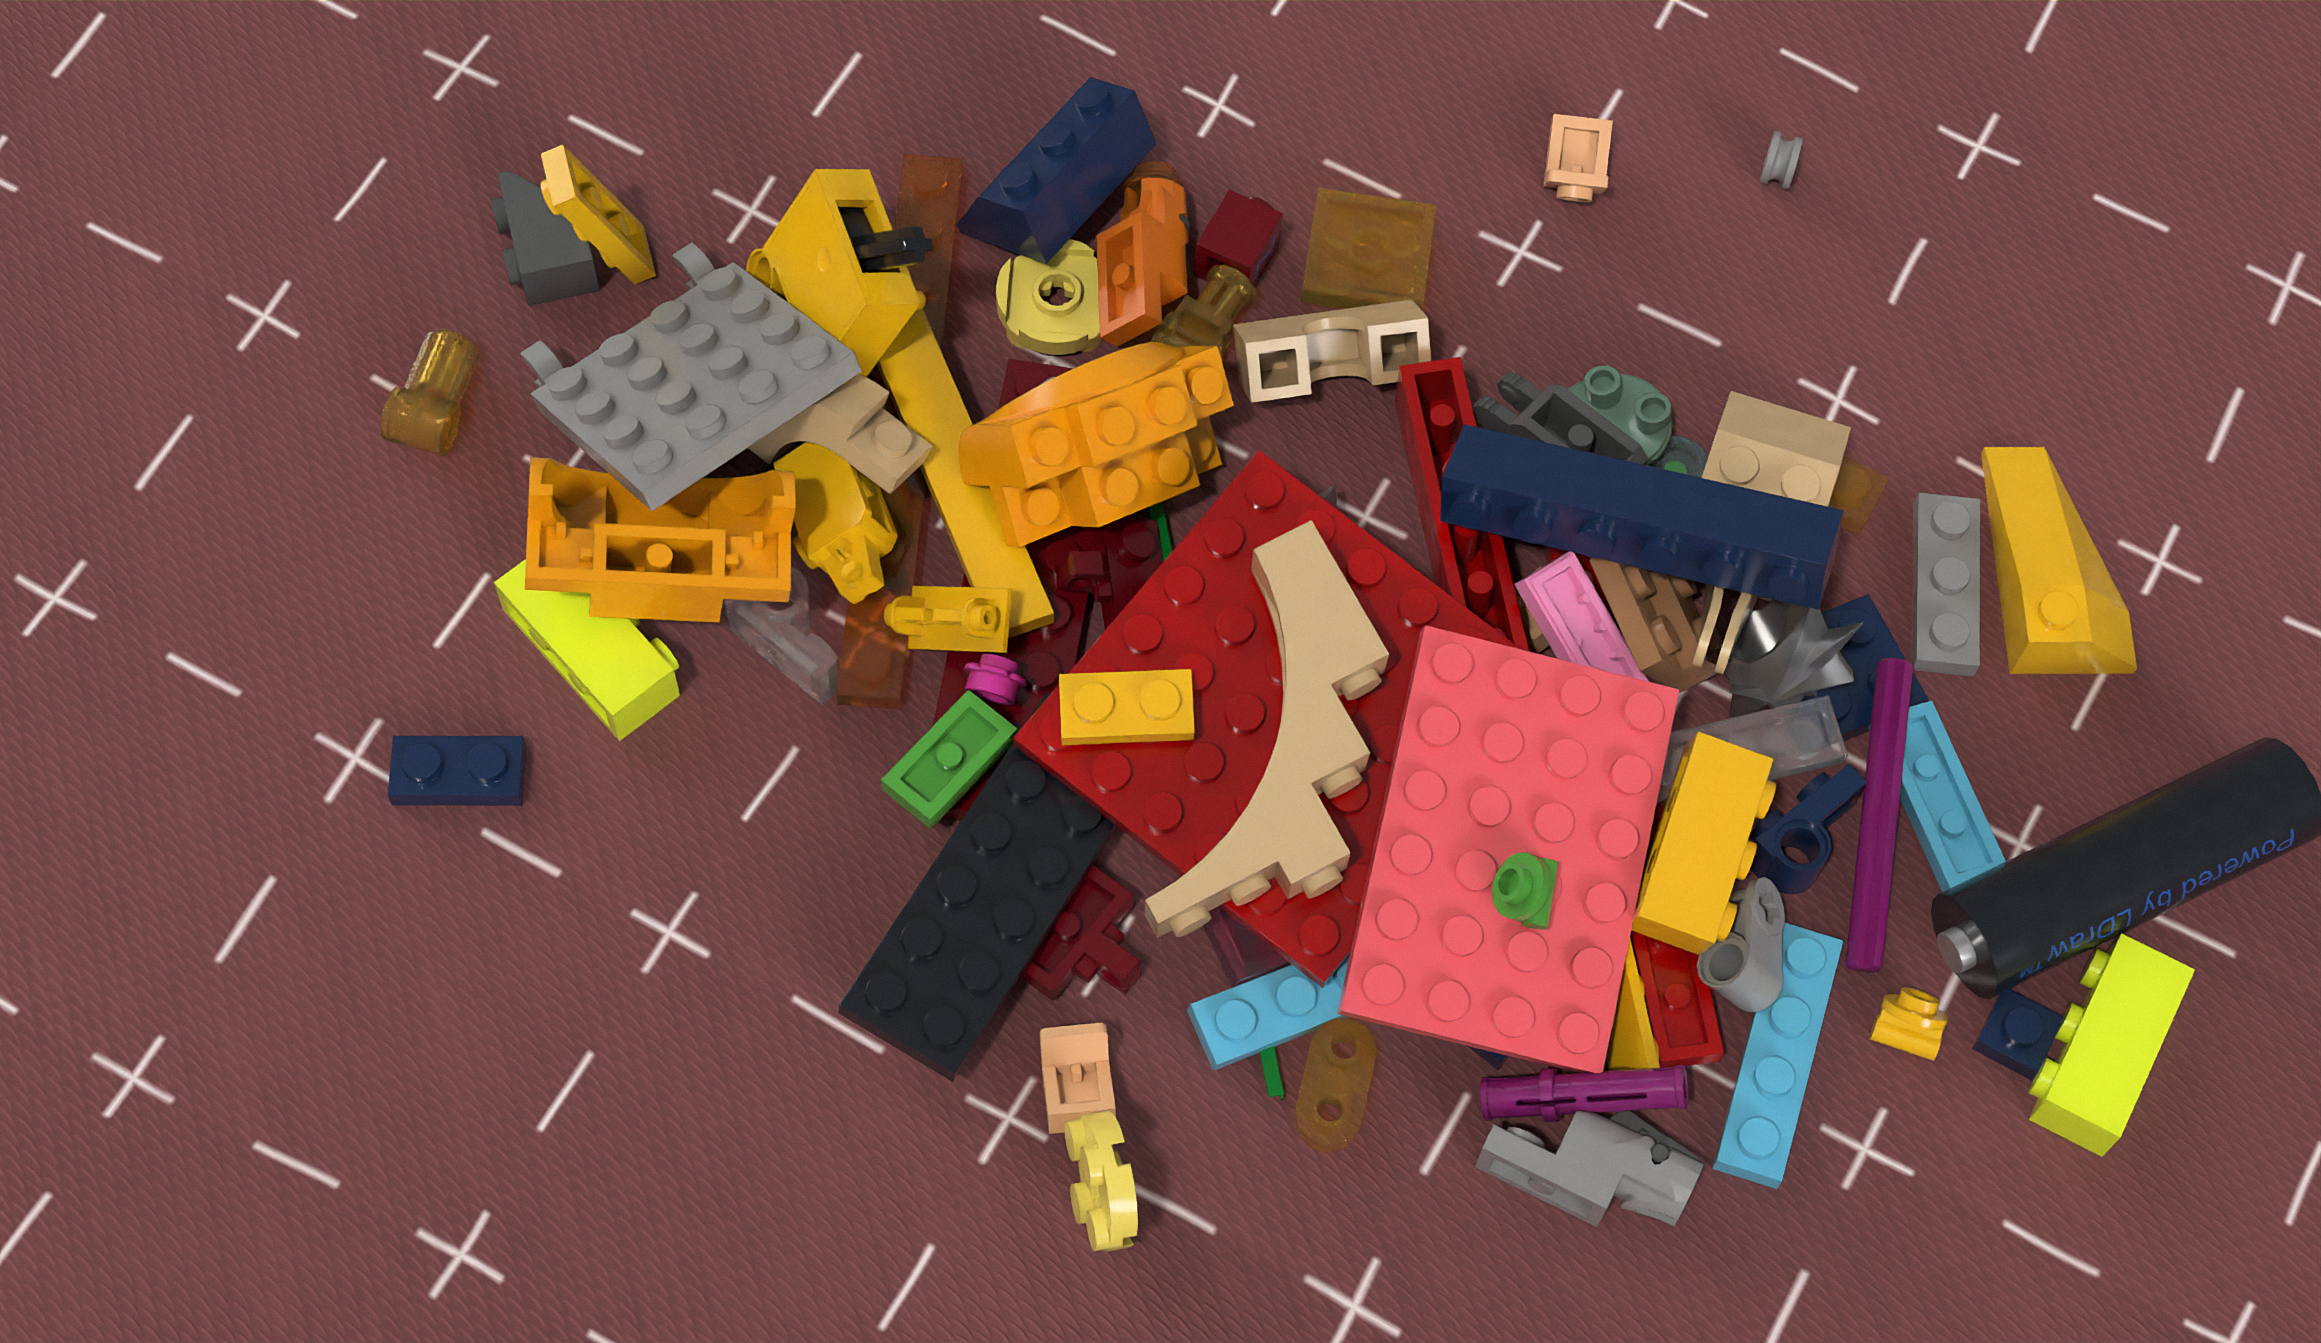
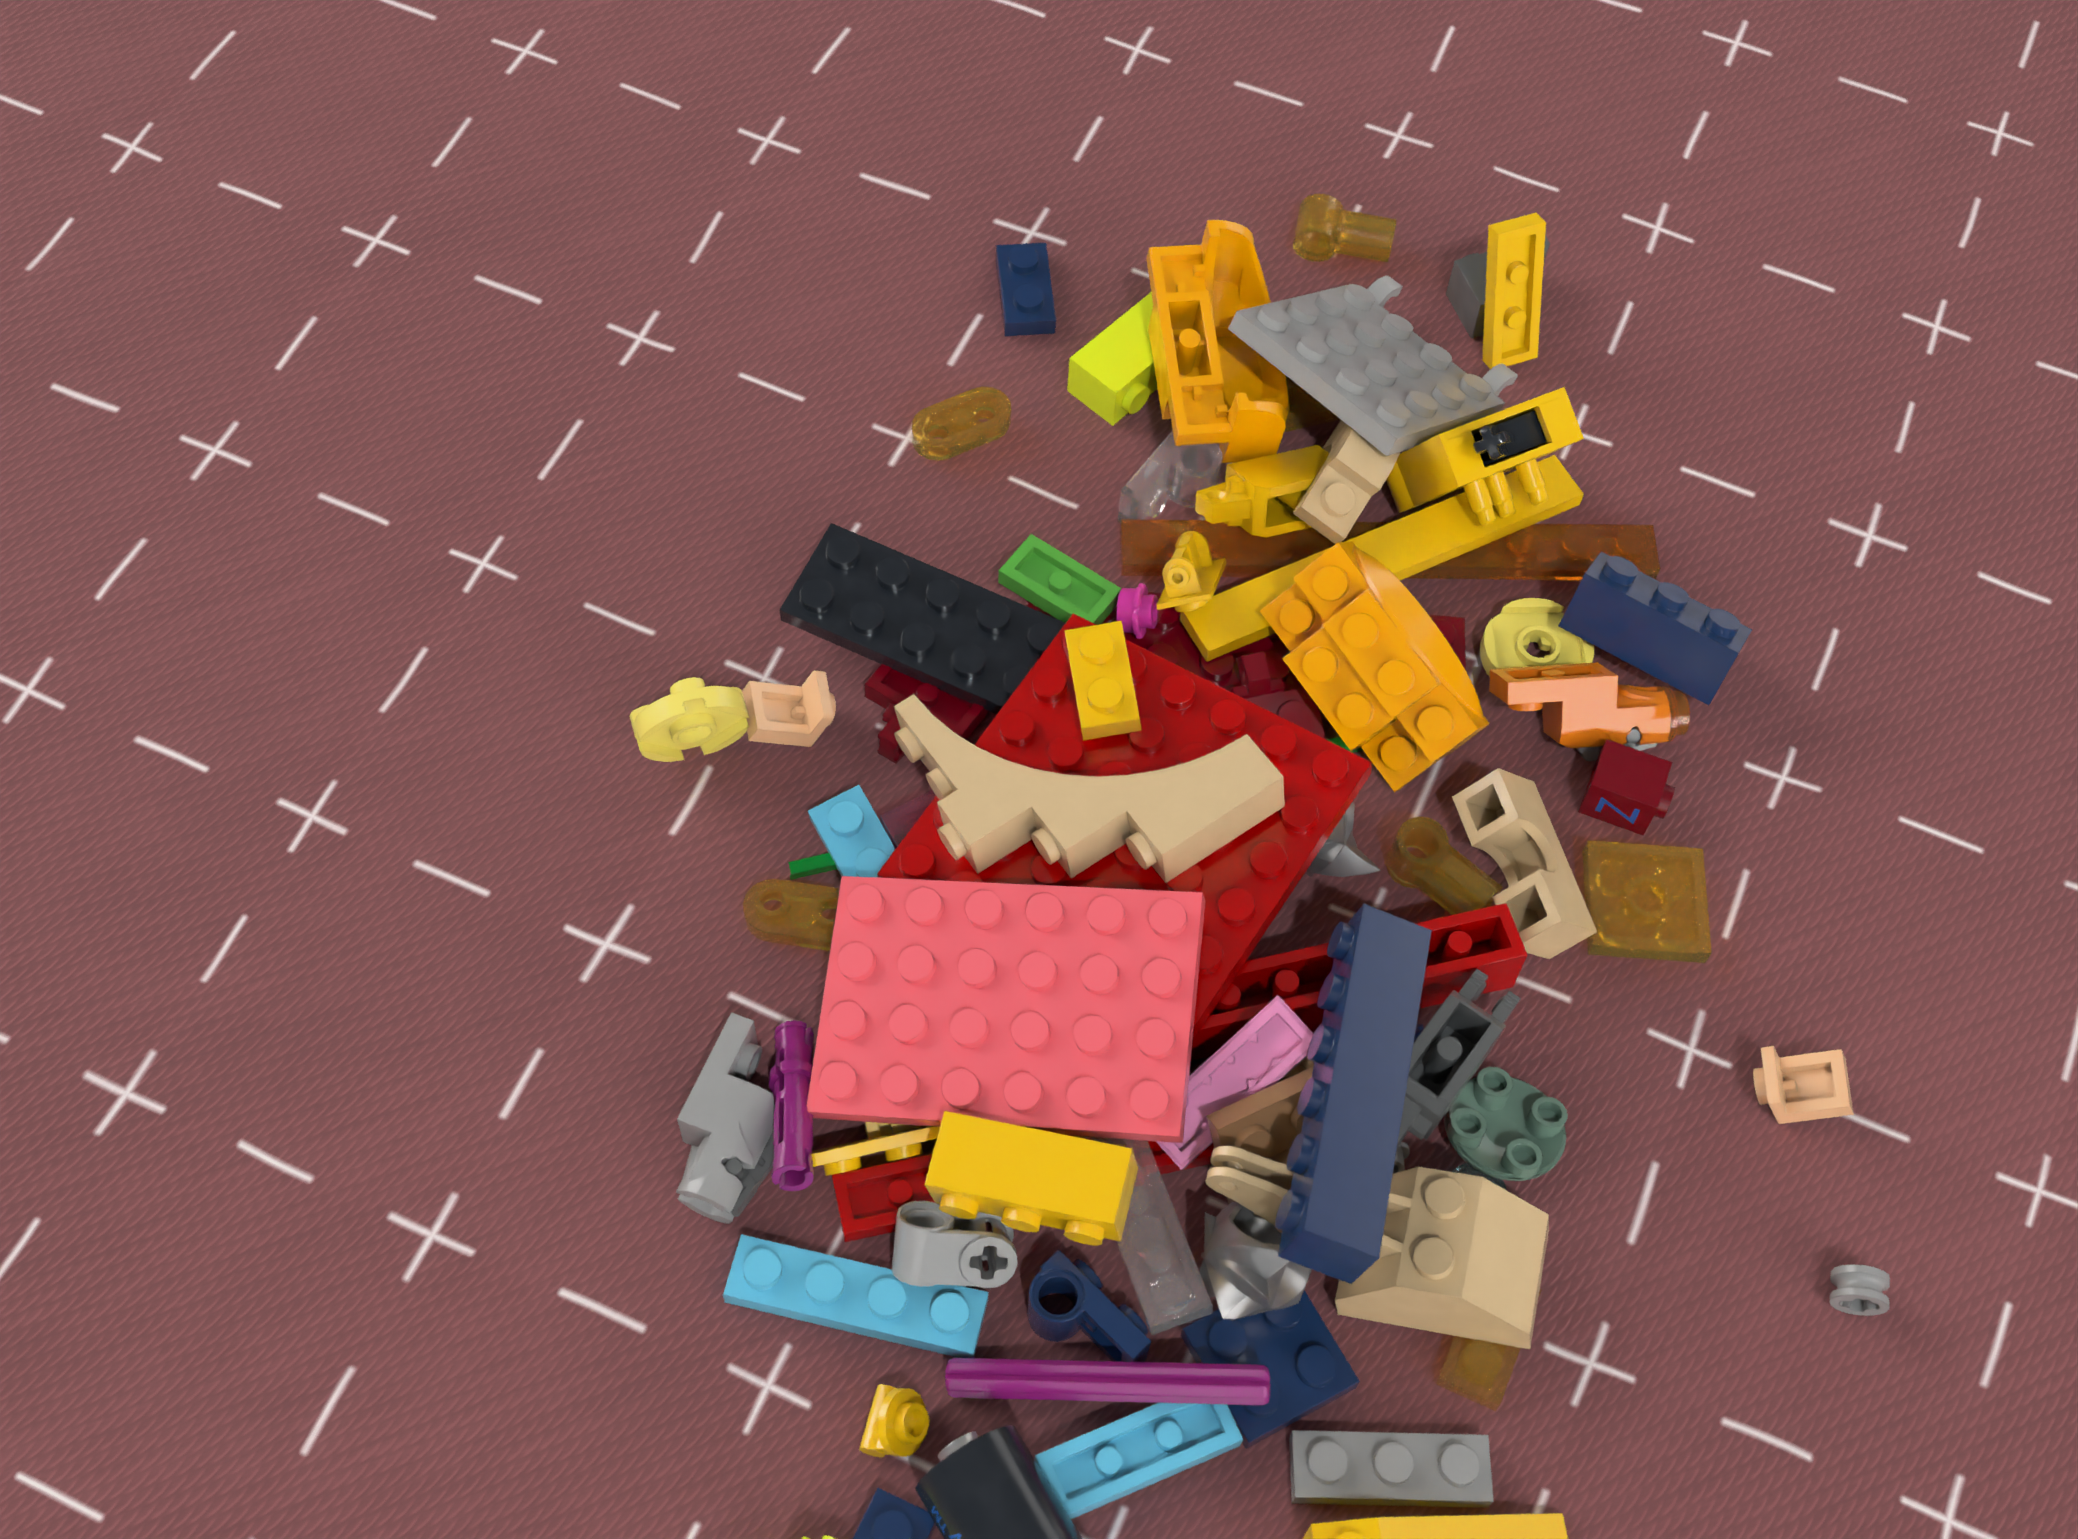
camera: 85 degrees right, 5 degrees down
clear yellow connector [1151,265,1257,360] -> none
bright green plate [1492,852,1559,930] -> none
none -> clear yellow plate [912,387,1011,460]
none -> clear yellow piece [1386,816,1503,915]

